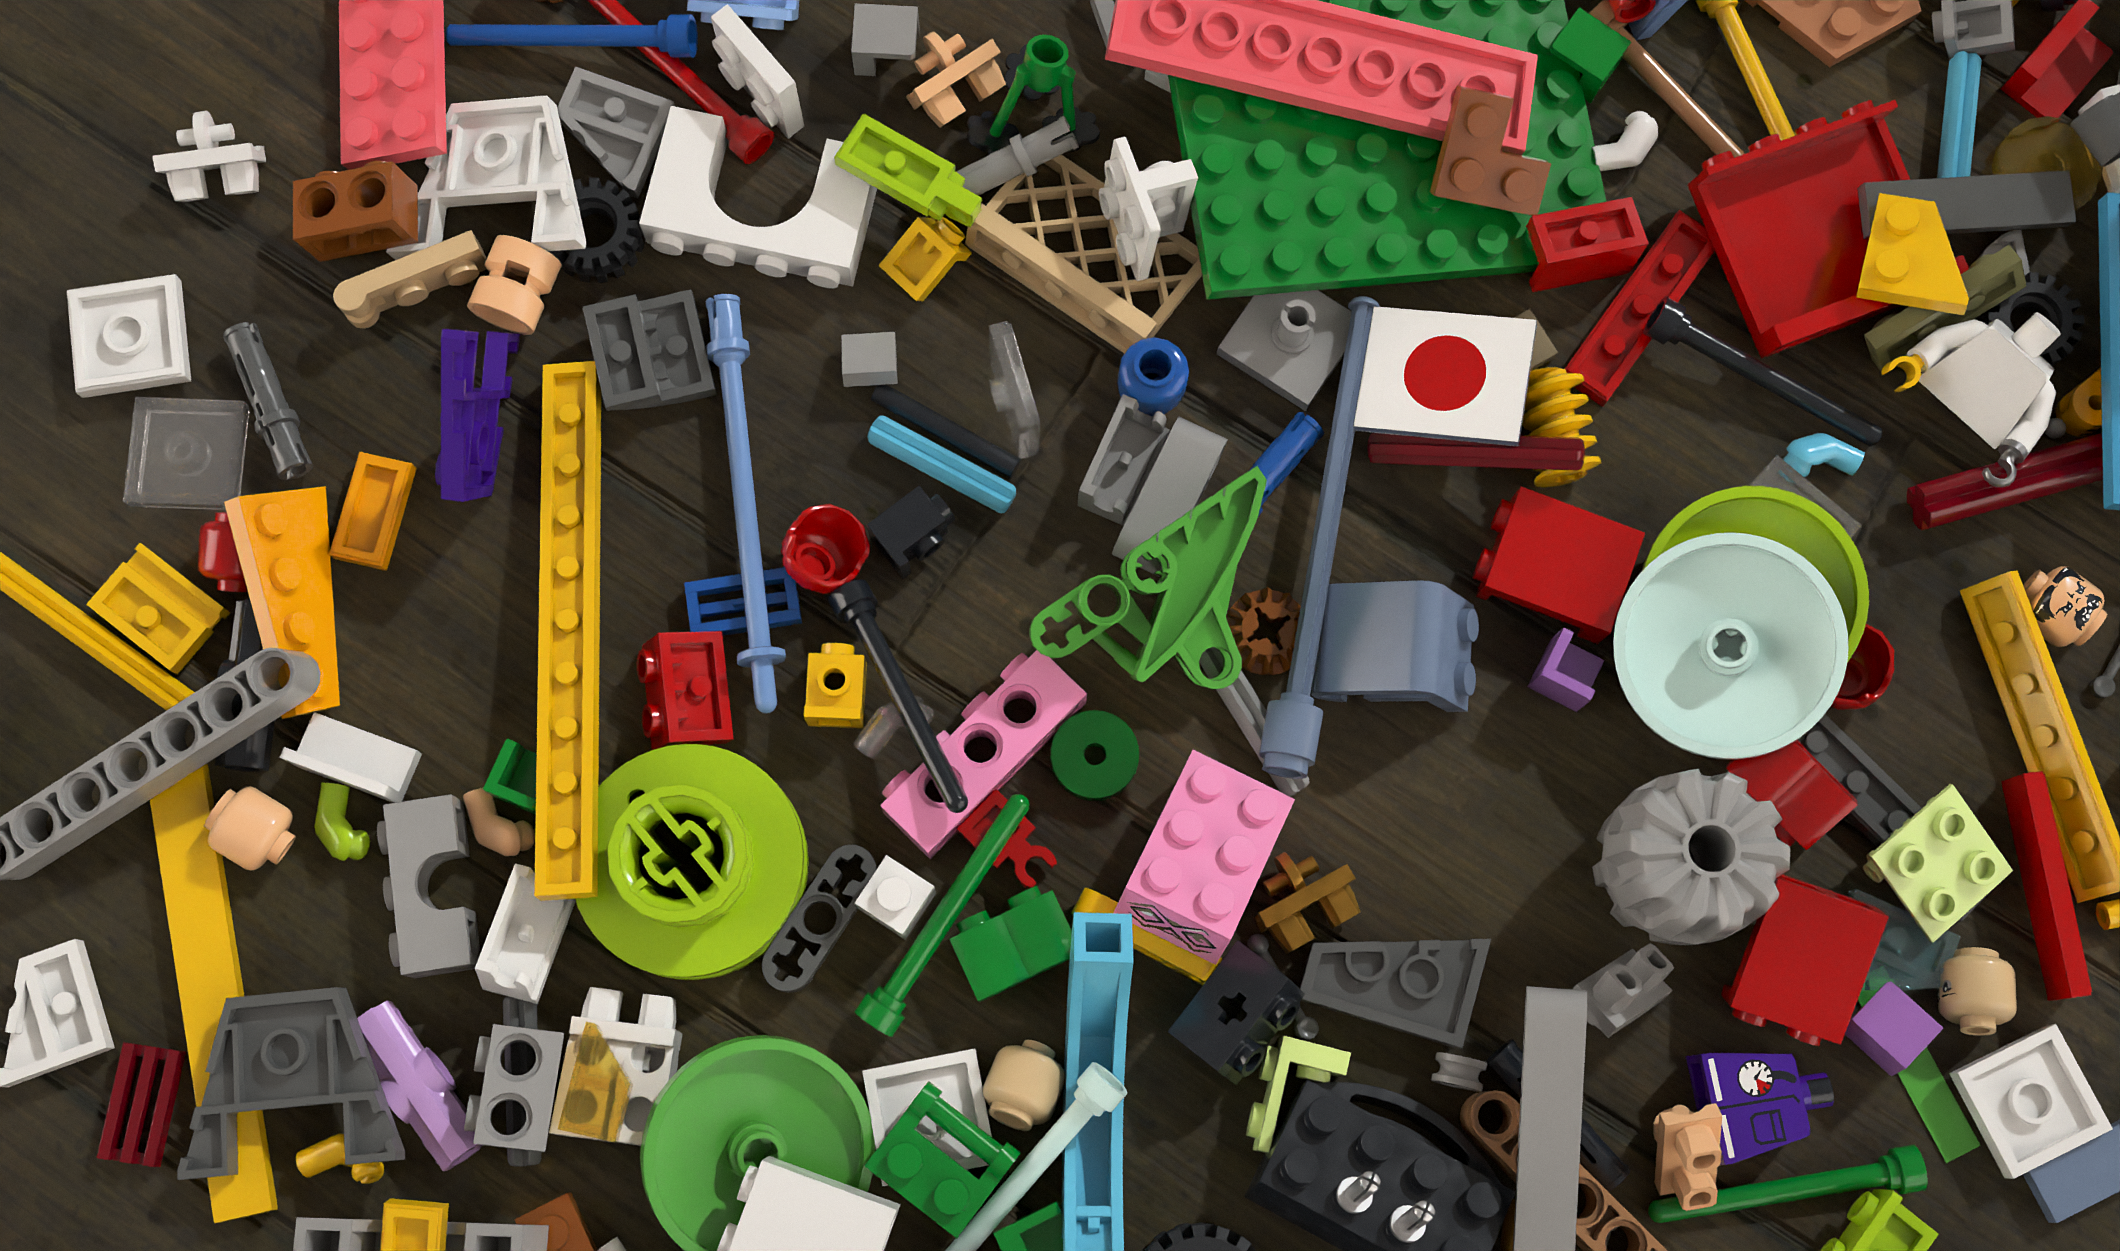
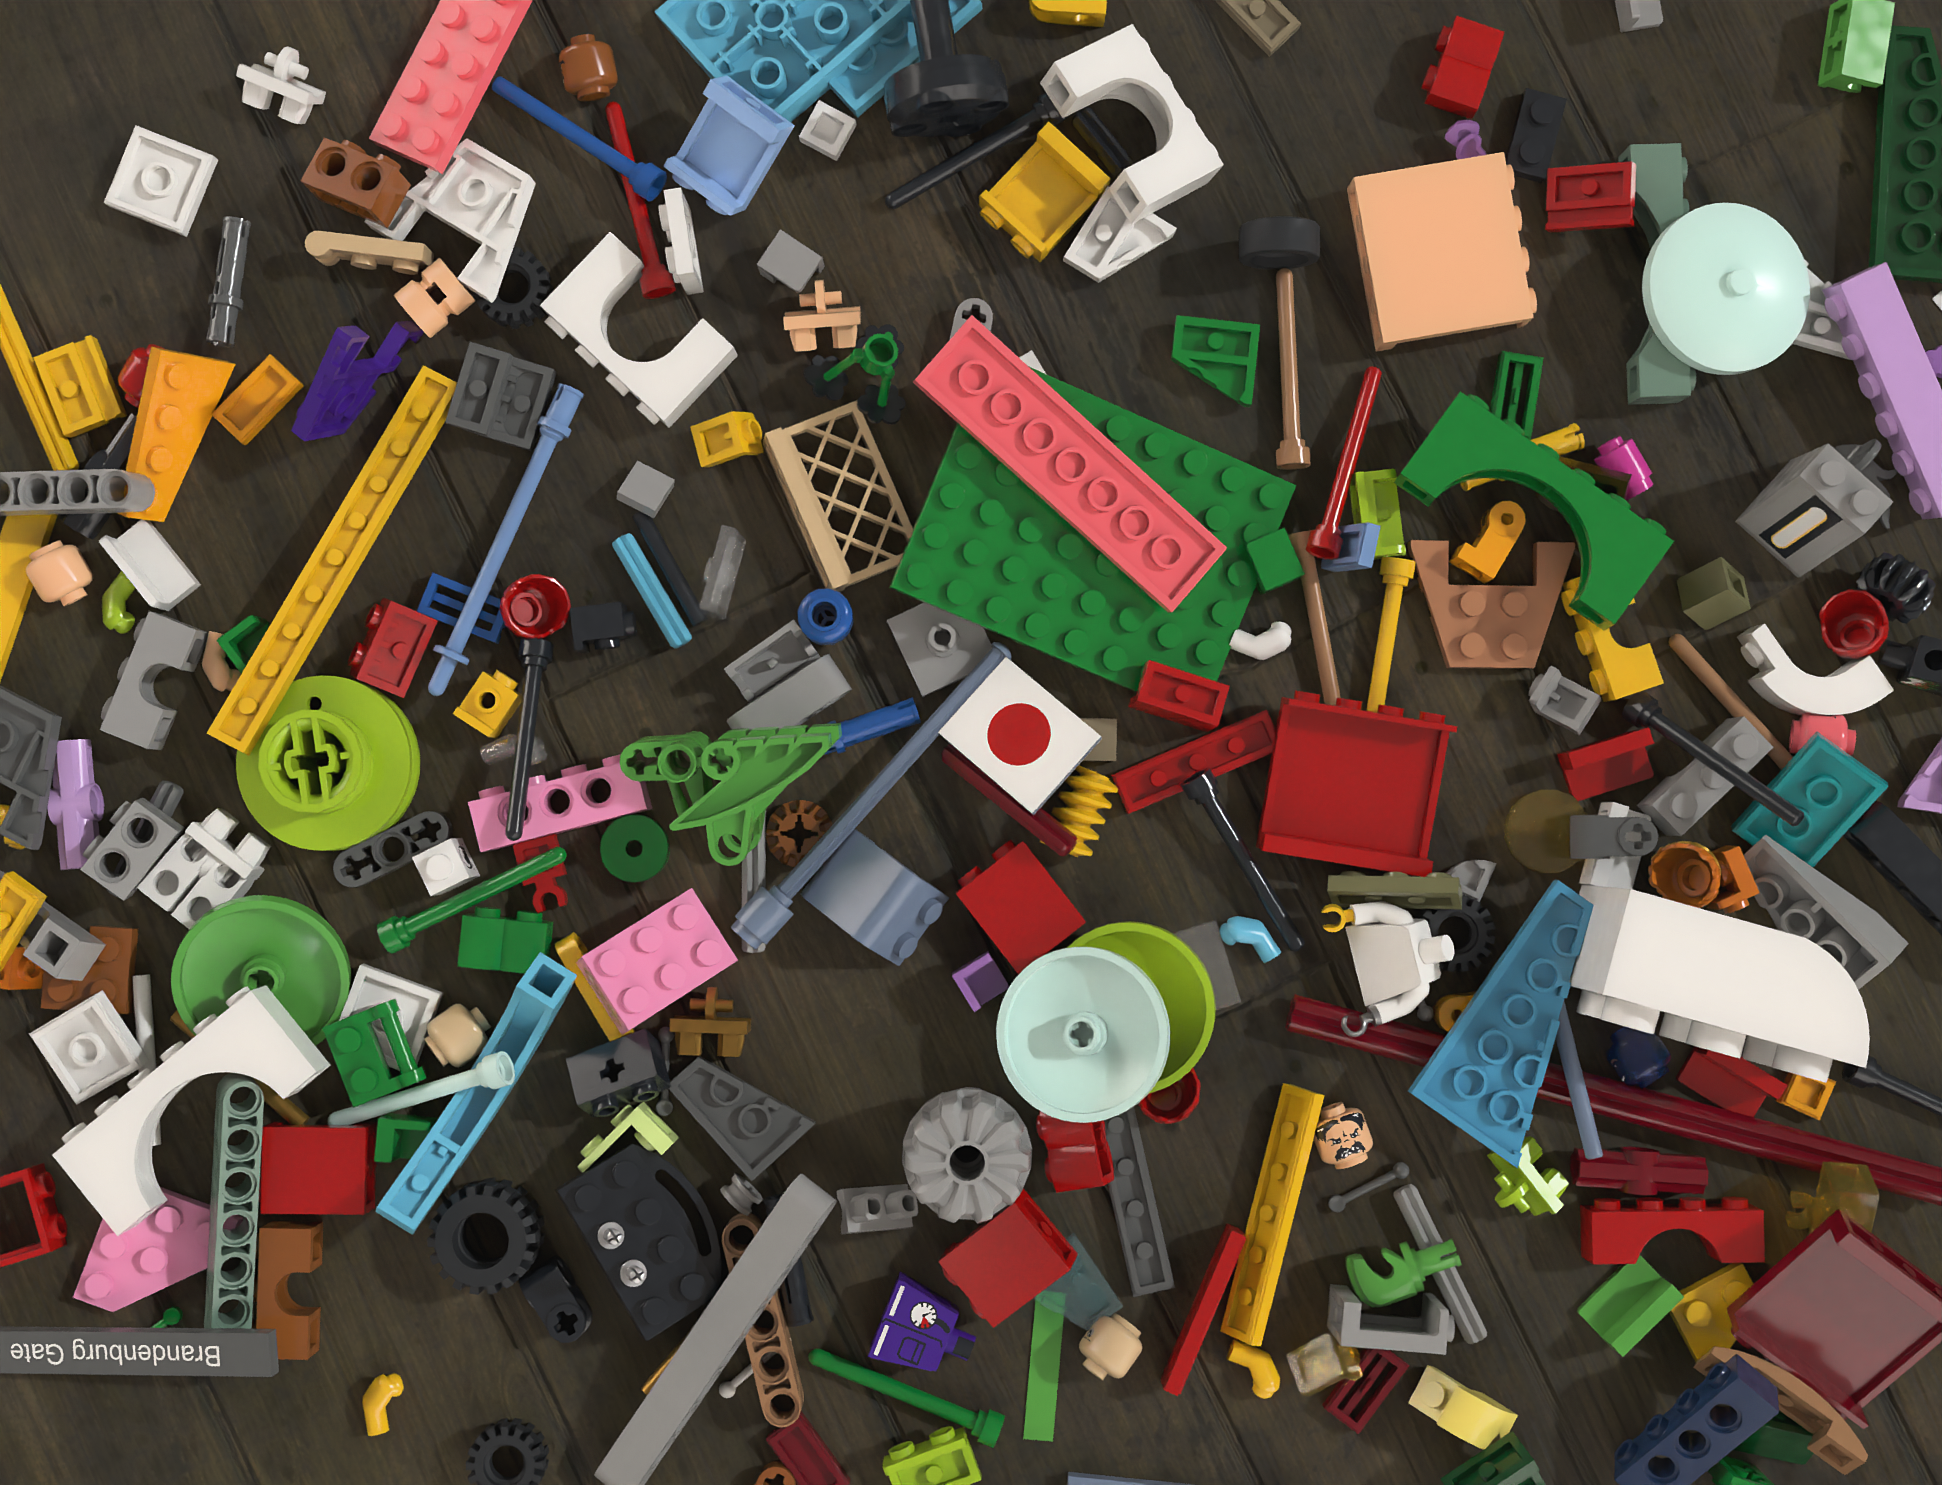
camera: 30 degrees right, 10 degrees up
clear plate [123,397,250,510] -> none
white hinge [475,864,576,1004] -> none
light grey wing [557,67,675,199] -> none
clear yellow tile [558,1022,633,1143] -> none
lime hinge [834,114,982,228] -> none
light grey pin [956,116,1079,196] -> none
white bracket [1099,137,1198,281] -> none
dark orange plate [1430,85,1551,216] -> none
light nougat hips [1653,1103,1722,1211] -> none
medium lavender panel [1845,982,1943,1076] -> none
yellow wing [1856,193,1969,315] -> none
dark grey tile [1857,170,2076,239] -> none
yellowish green hinge [1863,784,2013,943] -> none
medium azure axle [1937,51,1982,178] -> none
white plate [1949,1024,2113,1179] -> none

